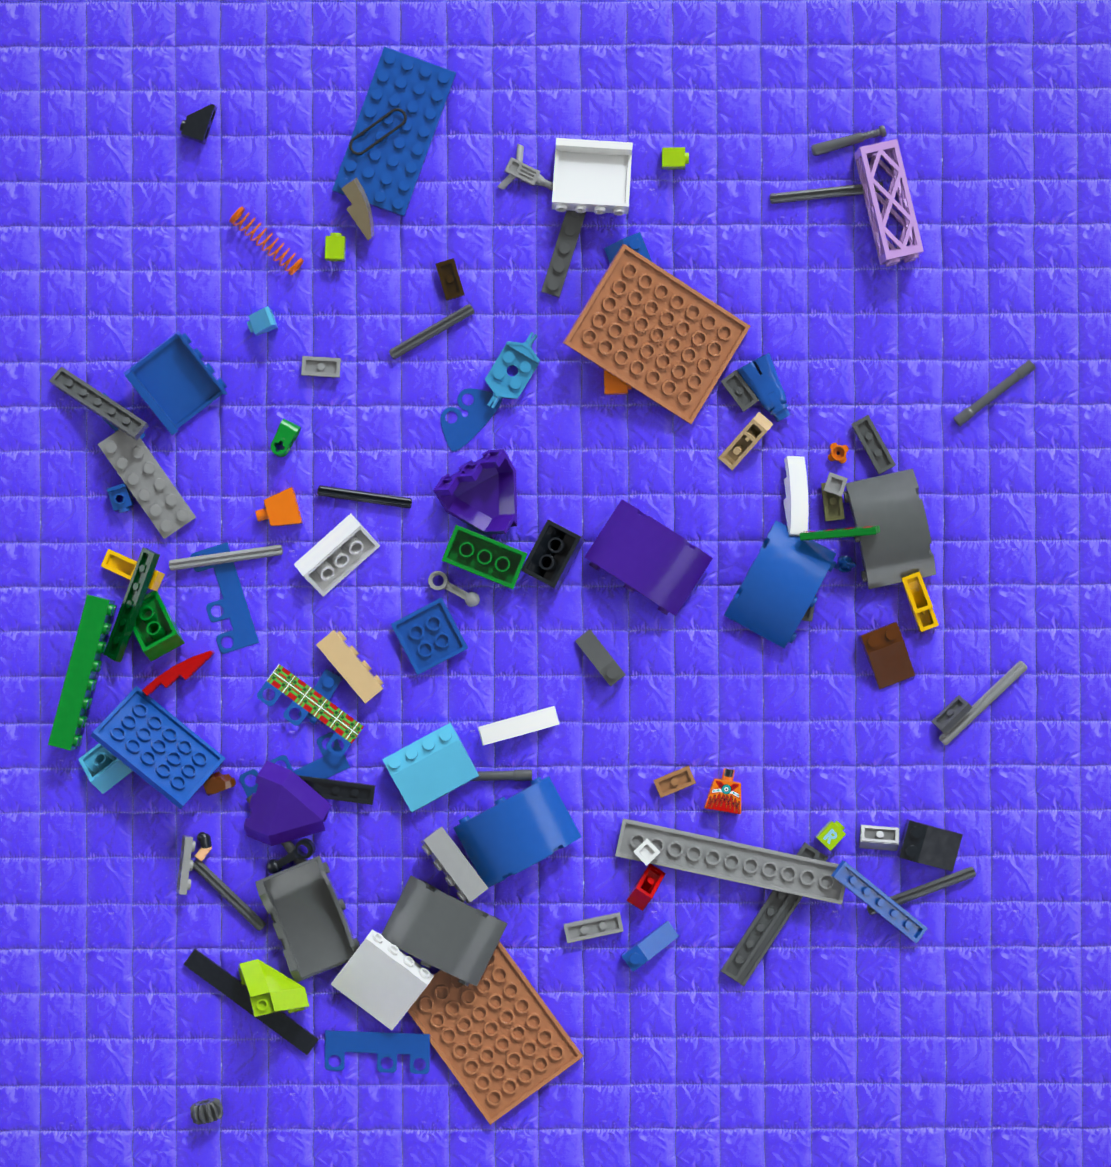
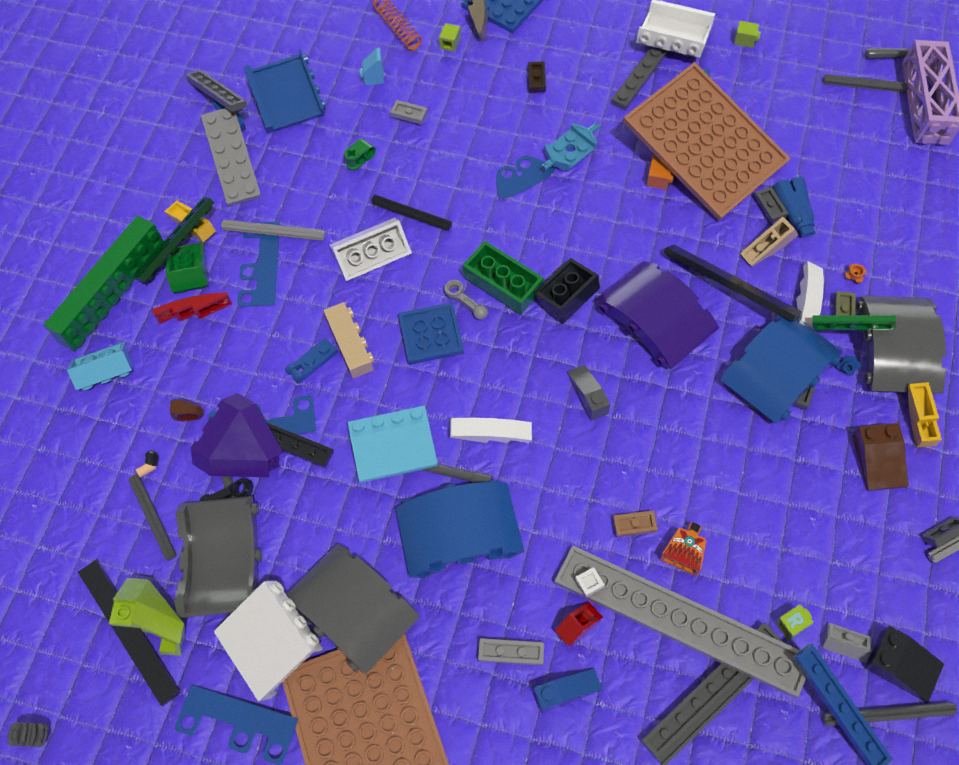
camera: 20 degrees right, 25 degrees down
blue plate [90,686,226,809] -> none
blue brick [107,483,134,514] -> none
light grey plate [176,835,195,895] -> none
orange torso [255,487,303,526] -> none
piece [257,664,364,757] -> none
dark grey axle [389,304,474,359] -> none
light grey slope [421,827,488,903] -> none
dark purple panel [433,449,517,540] -> none
light grey piece [497,144,553,191] -> none
light grey plate [823,472,848,497] -> none
dark grey plate [851,415,896,475] -> none
none -> black tile [664,244,802,321]

